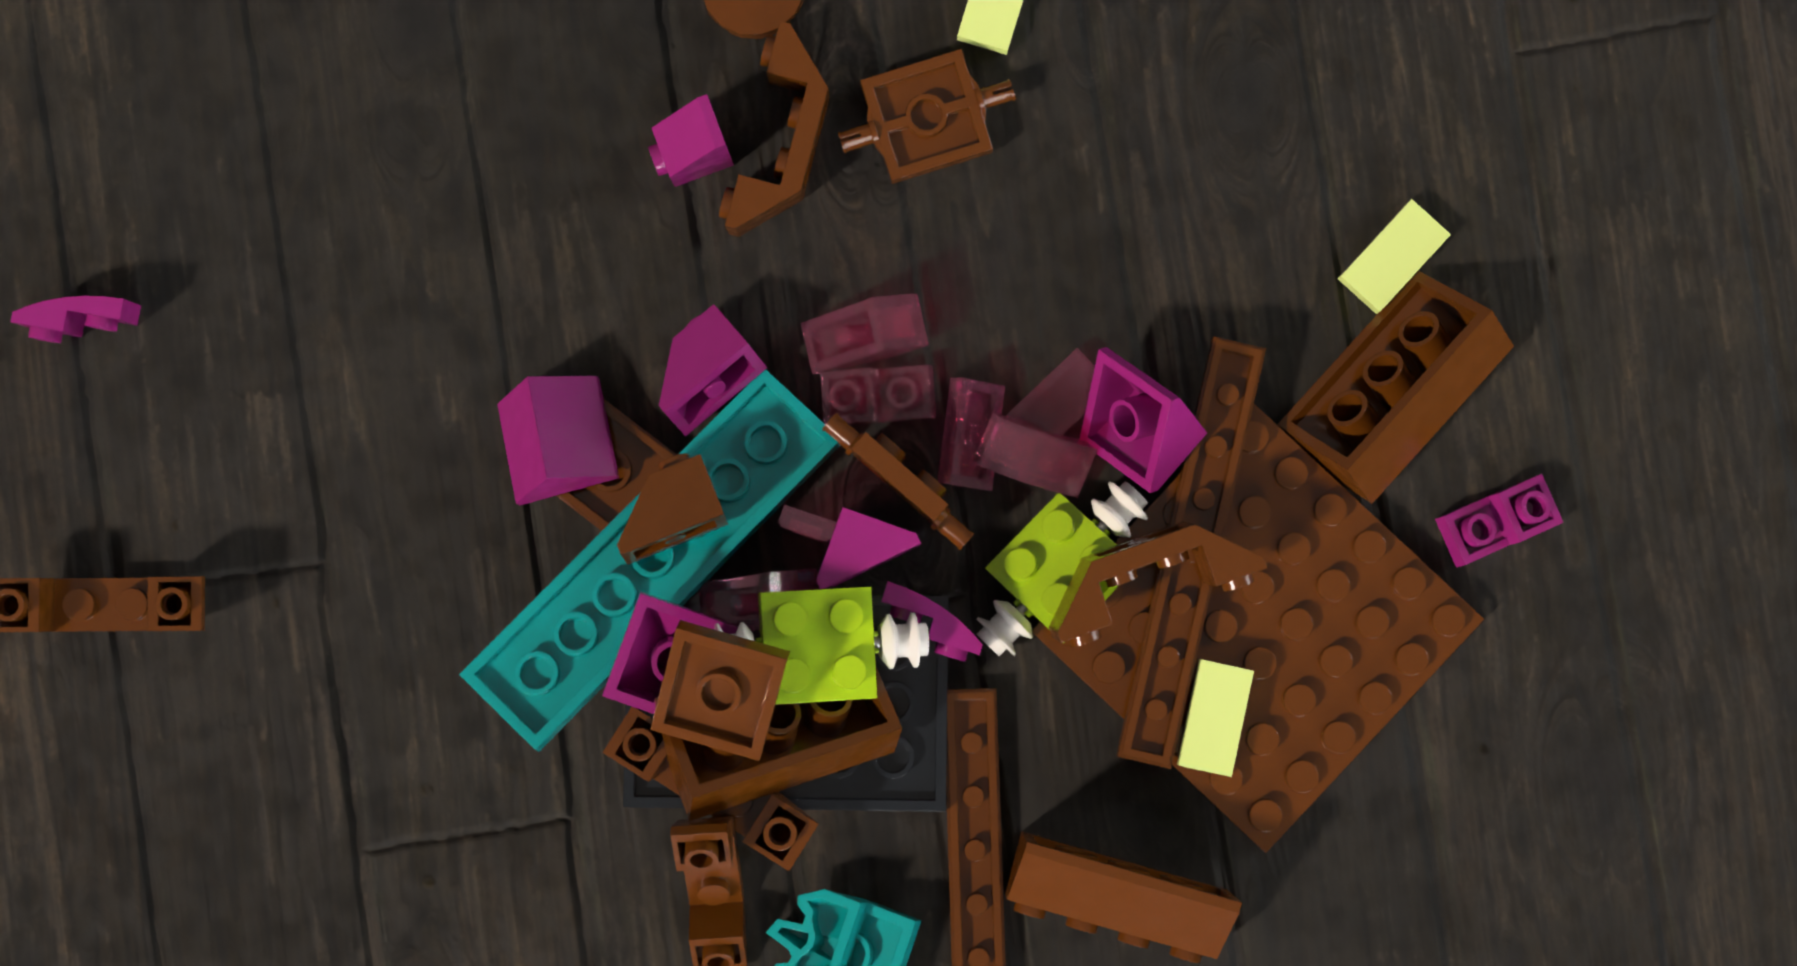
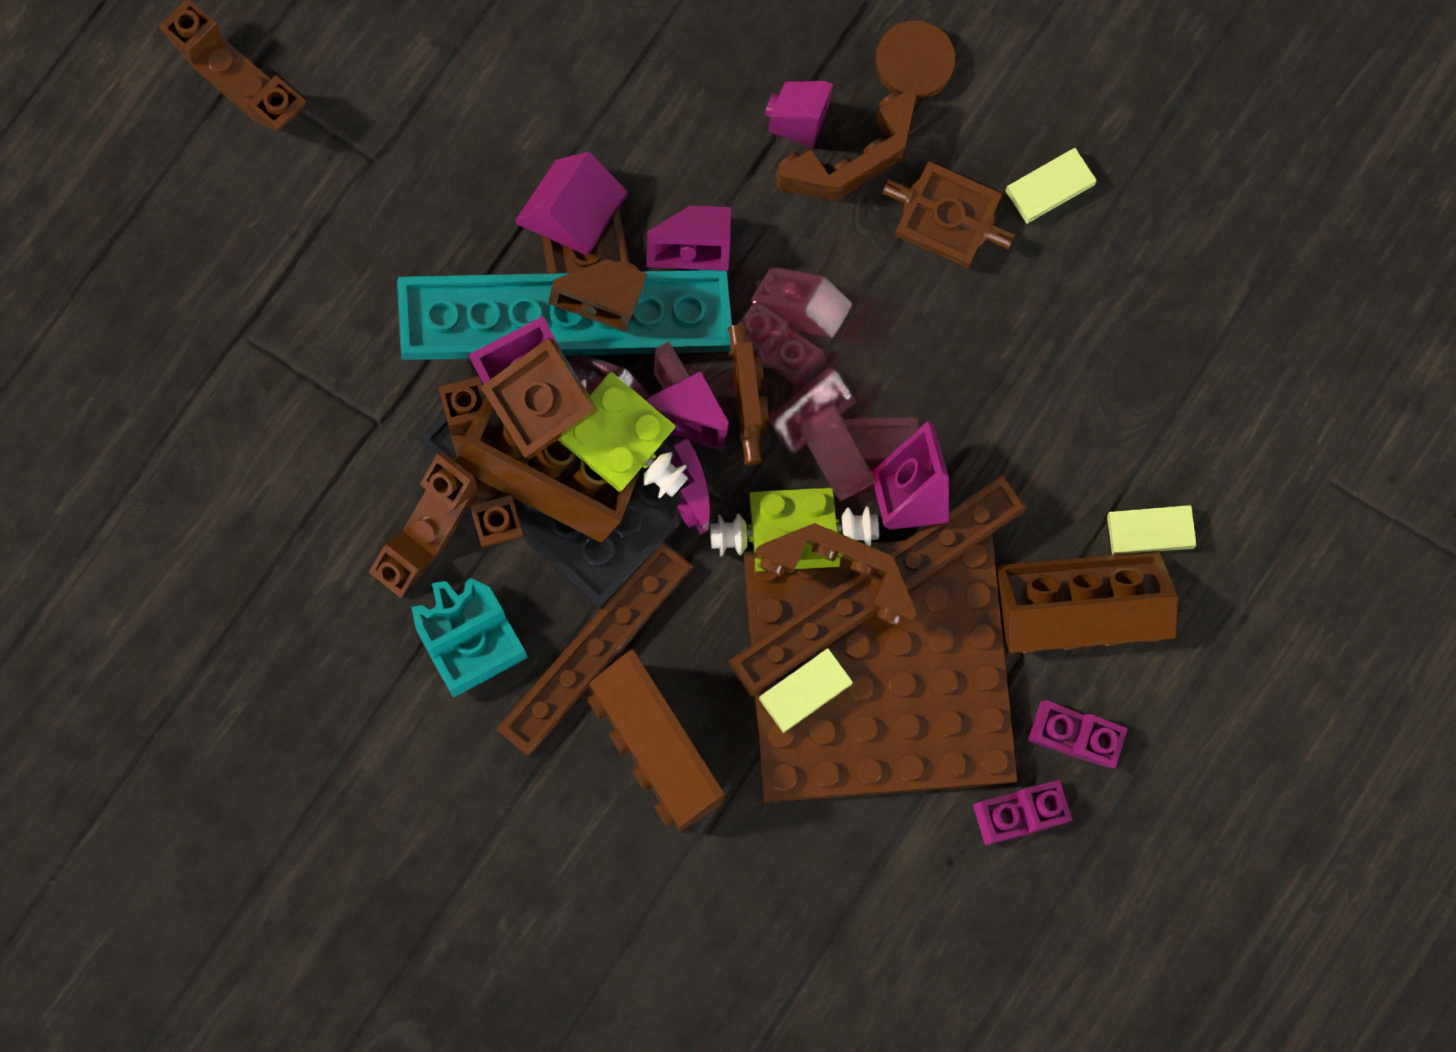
camera: 30 degrees right, 10 degrees down
none -> magenta slope [973,780,1072,846]

